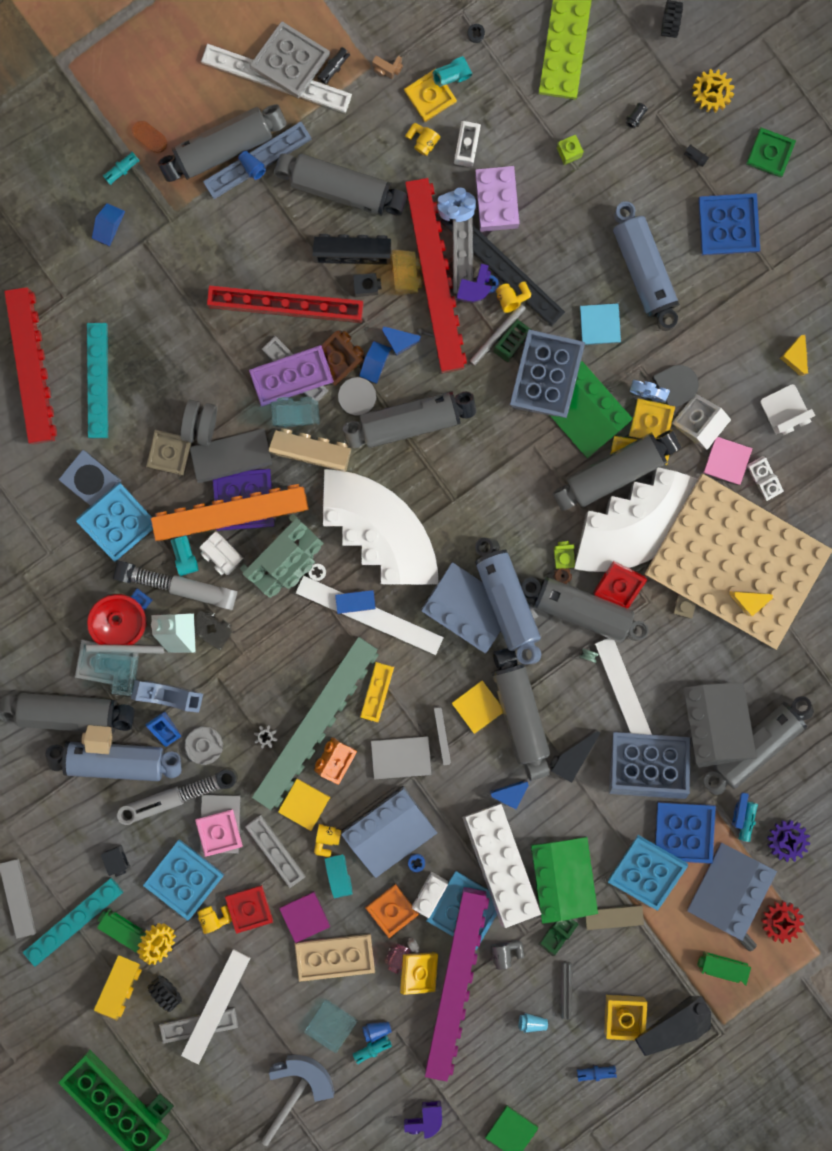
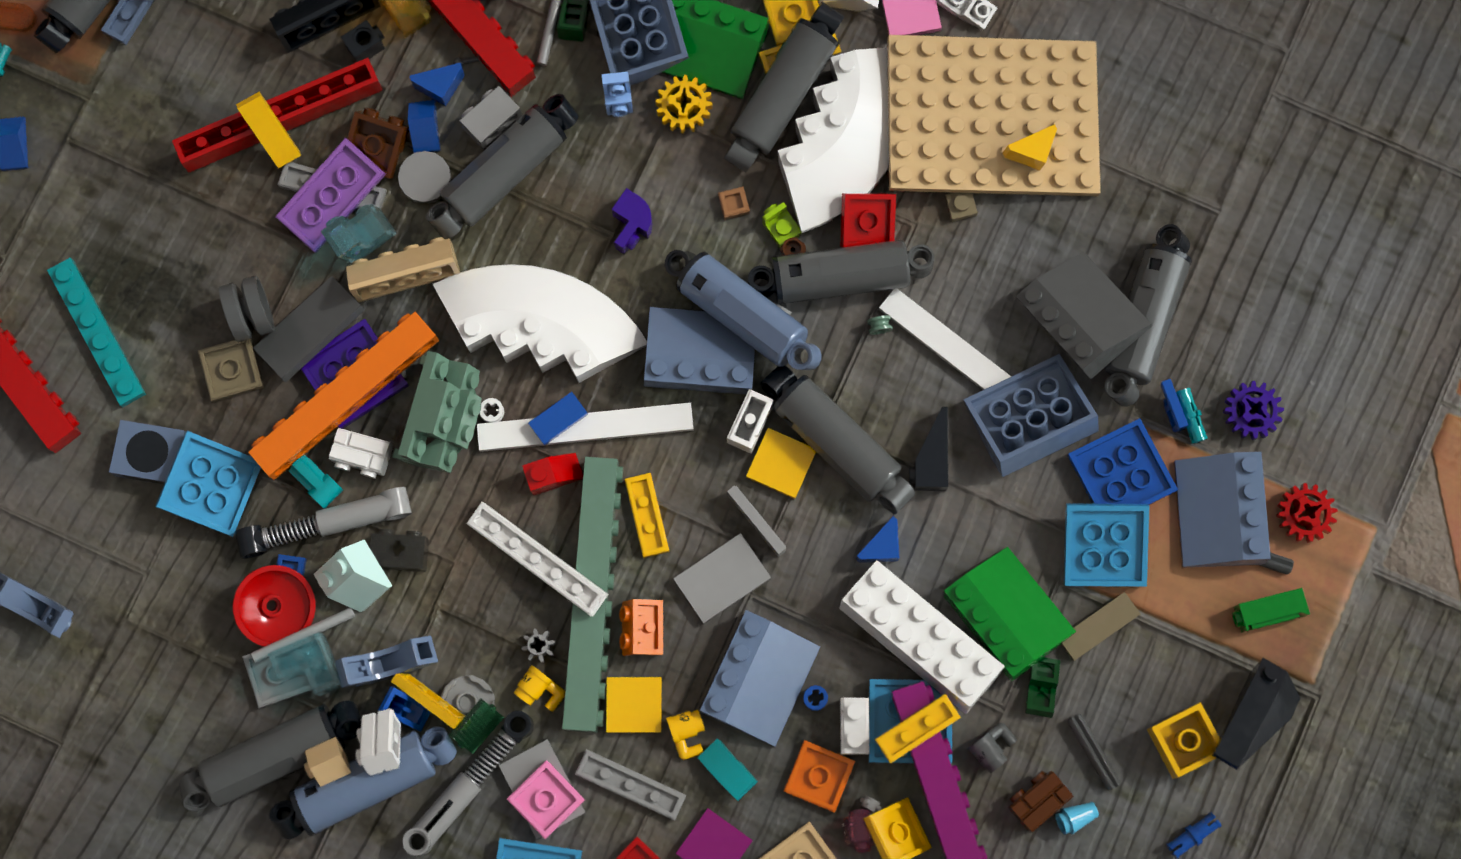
camera: 25 degrees left, 10 degrees down
none -> yellow tile [236,91,301,168]
none -> white brick [356,709,401,775]
none -> yellow tile [391,673,469,729]
none -> clear green piece [449,699,504,754]
none -> light grey brick [460,86,522,150]
none -> white tile [466,502,609,617]
none -> yellow piece [513,665,565,712]
none -> red slope [522,453,583,496]
none -> light blue slope [602,72,633,117]
none -> dark purple brick [612,188,652,255]
none -> yellow gear [655,75,713,133]
none -> medium nougat tile [718,187,750,220]
none -> white brick [727,389,774,454]
none -> yellow tile [875,694,961,763]
none -> reddish brown brick [1008,770,1074,833]

